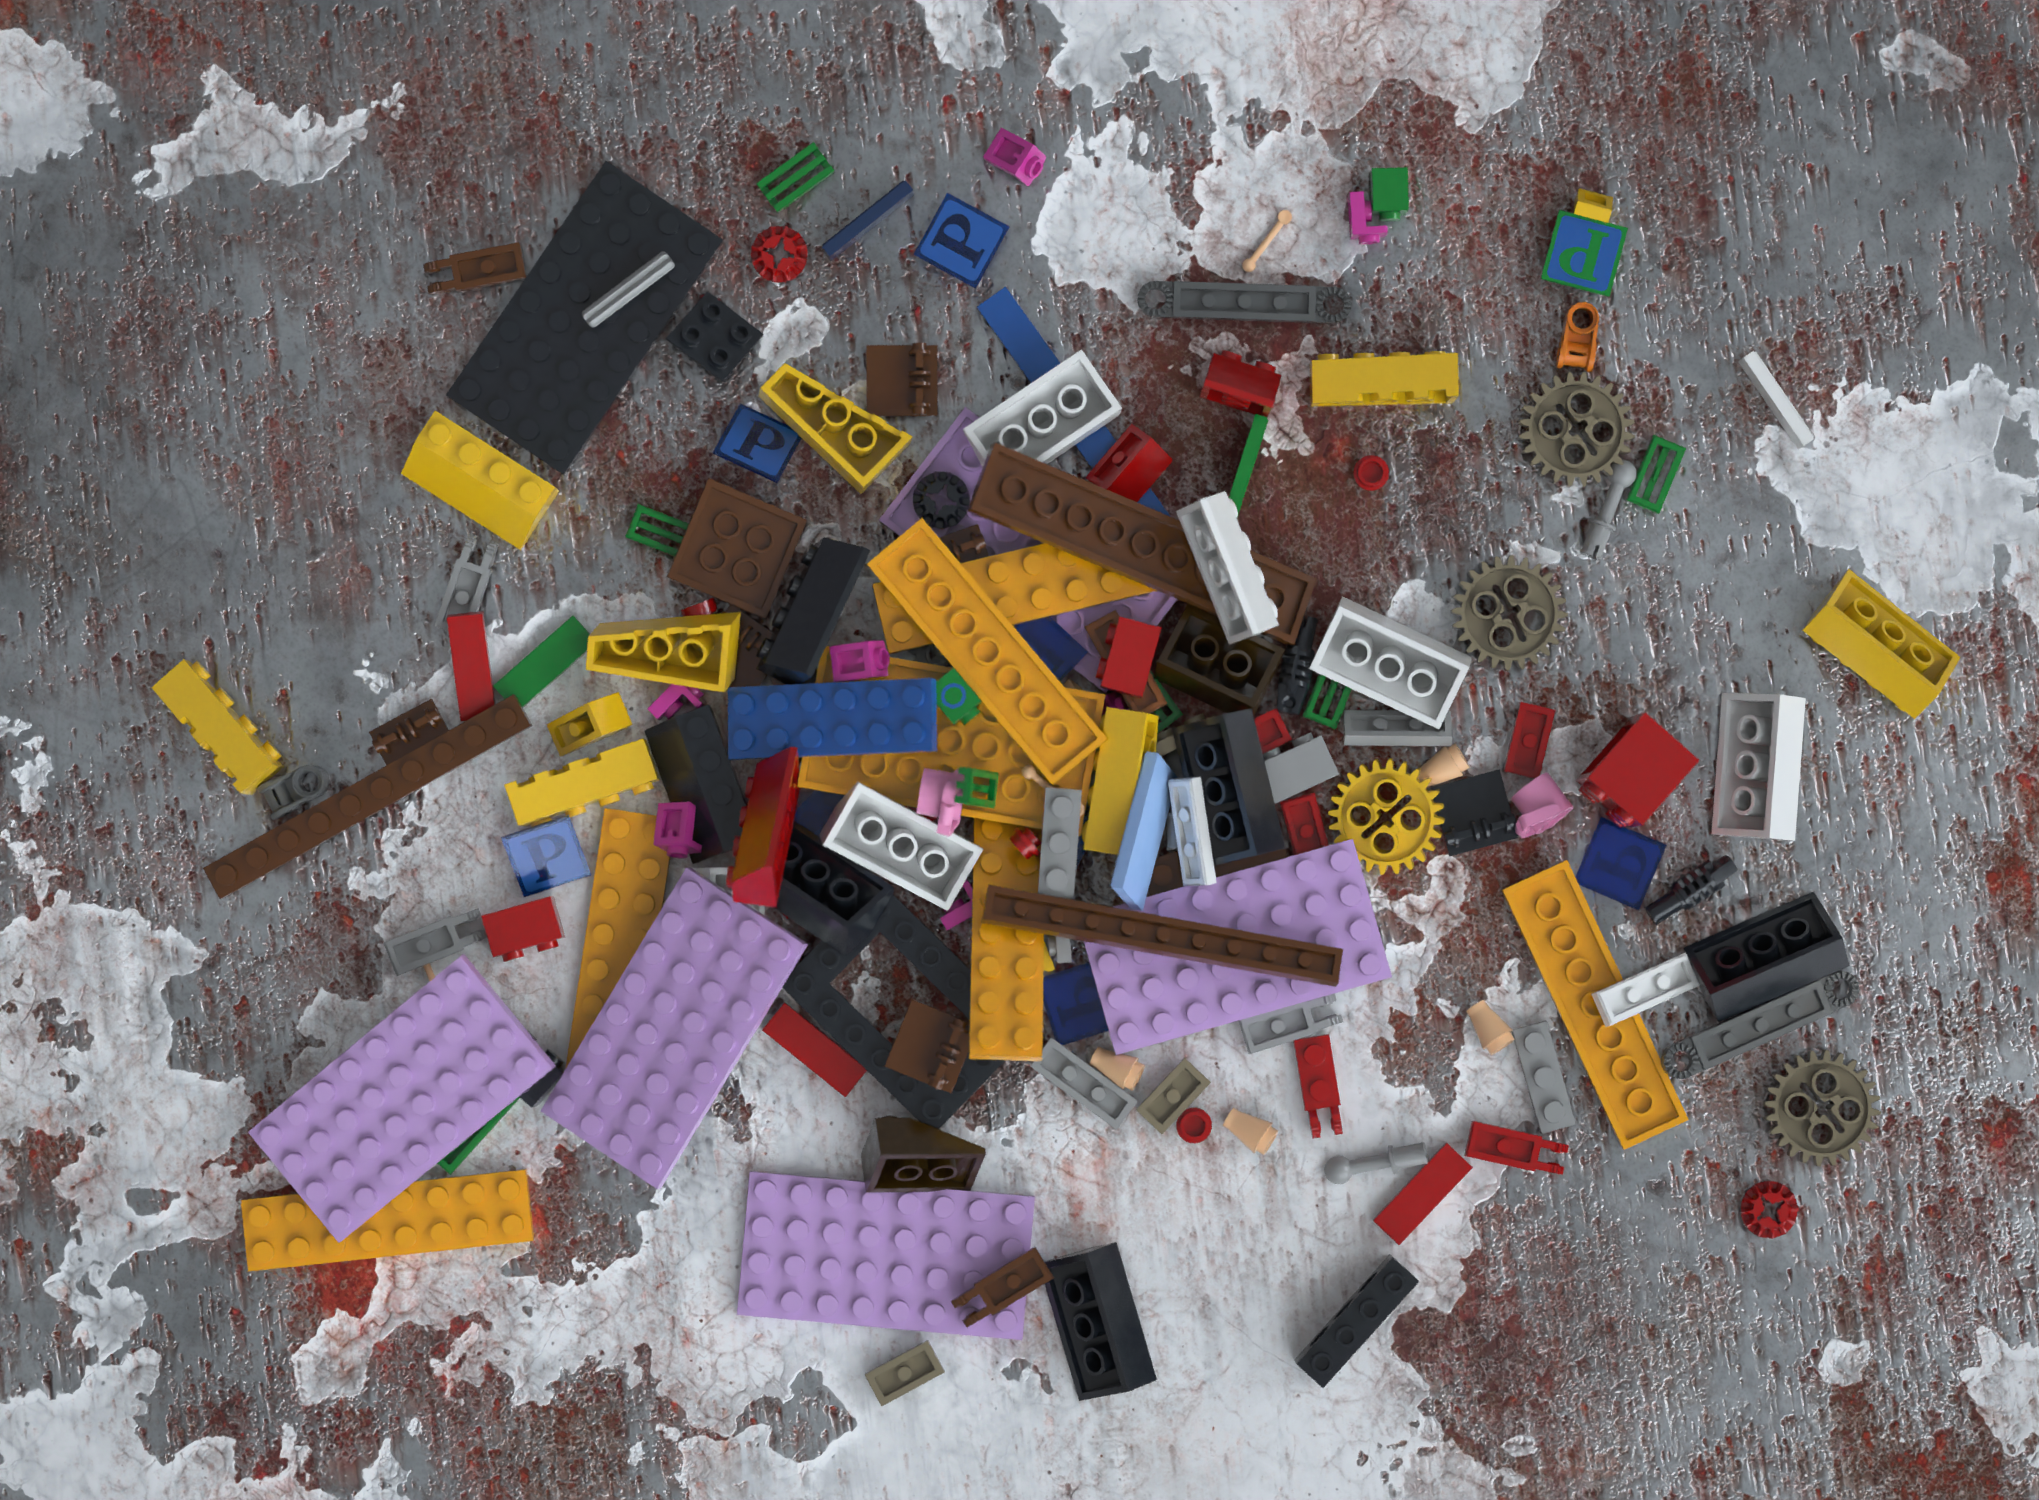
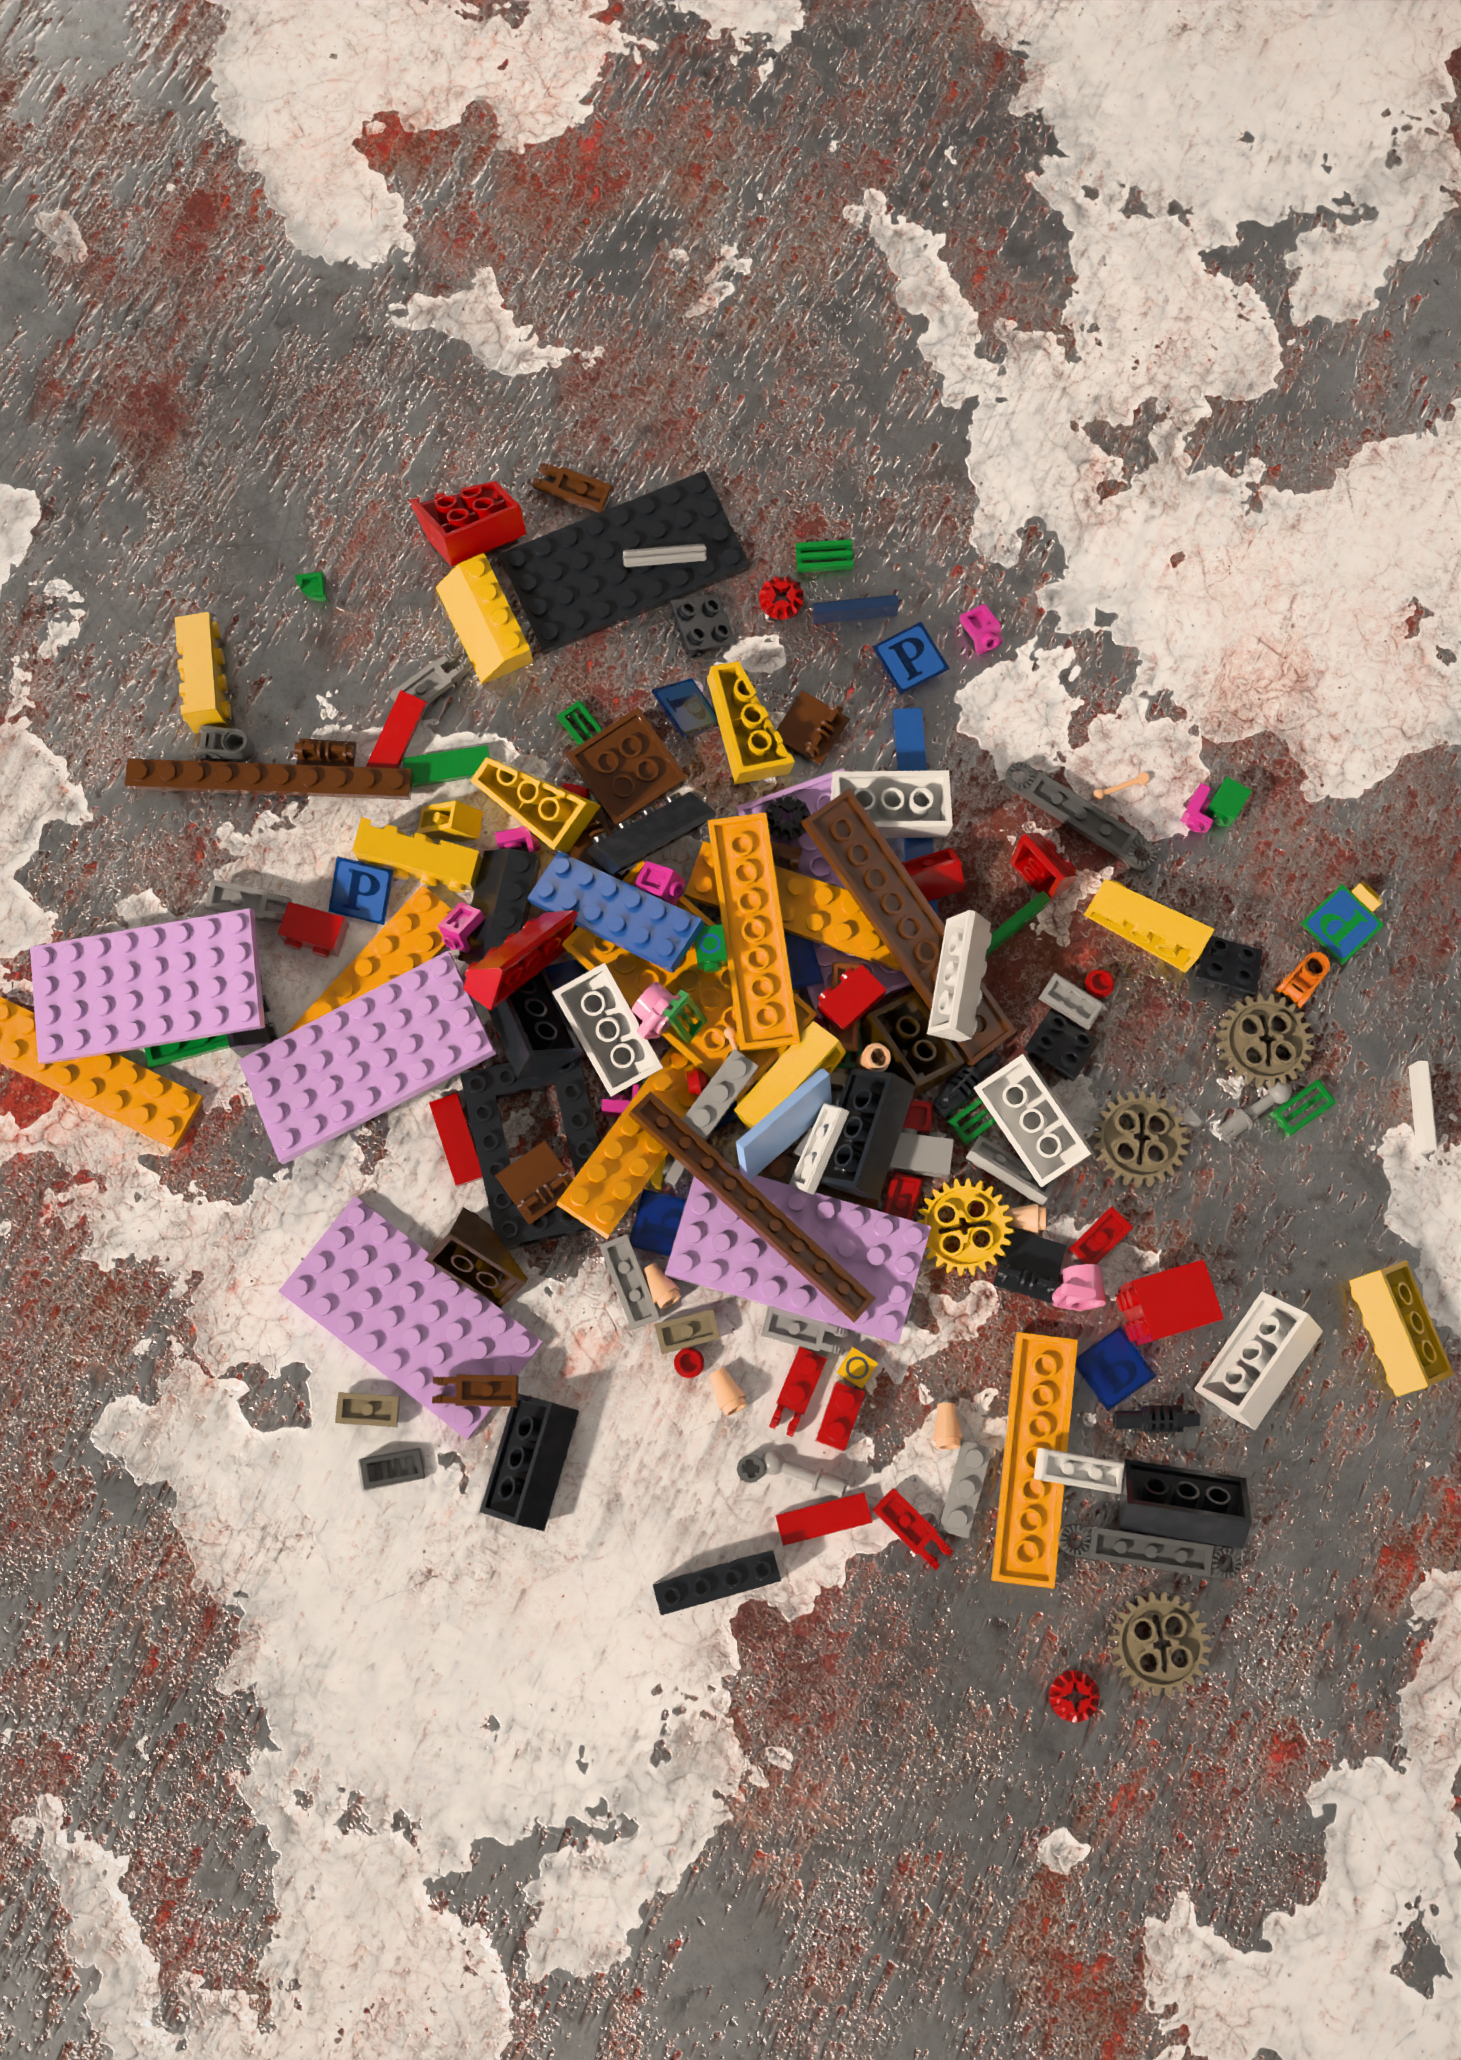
camera: 30 degrees right, 10 degrees down
none -> green tile [295,571,327,602]
none -> dark grey slope [357,1448,425,1492]
none -> red wedge [409,481,527,567]
none -> dark grey bush [737,1455,764,1483]
none -> red brick [814,1382,865,1452]
none -> yellow tile [836,1347,878,1390]
none -> light nougat cone [856,1043,891,1072]
none -> black hinge [1024,1009,1100,1082]
none -> light grey plate [1038,973,1105,1030]
none -> black hinge [1195,936,1263,998]

